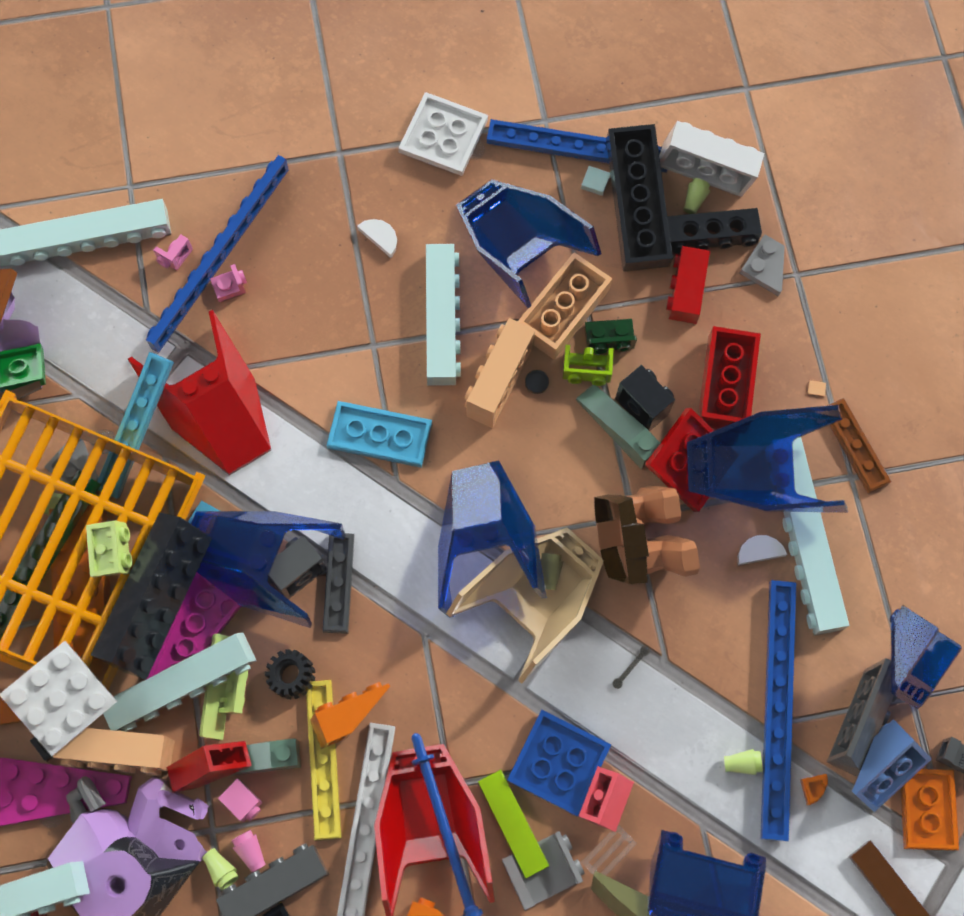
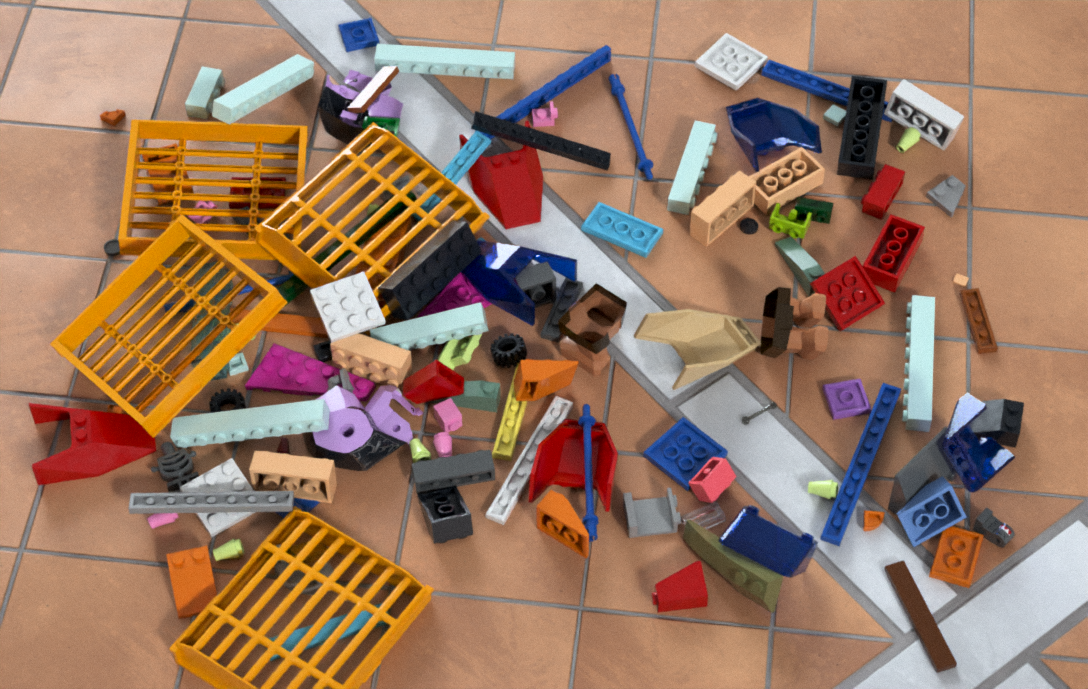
camera: 20 degrees right, 20 degrees down
yellowish green bracket [86,520,132,578] -> none
bright pink bracket [153,234,193,271] -> none
white tile [357,219,397,258] -> none
clear blue windscreen [438,460,547,618] -> none
lime tile [478,770,549,879] -> none
olive cone [539,553,563,590] -> none
black brick [615,364,675,432] -> none
black brick [667,208,762,253] -> none
clear blue windscreen [687,405,848,513] -> none
white tile [737,535,787,565] -> none
none -> black plate [471,111,611,171]
none -> nougat piece [558,283,627,376]
none -> blue bar [608,74,653,180]
none -> medium lavender tile [822,379,871,420]
none -> black slope [957,399,1024,448]

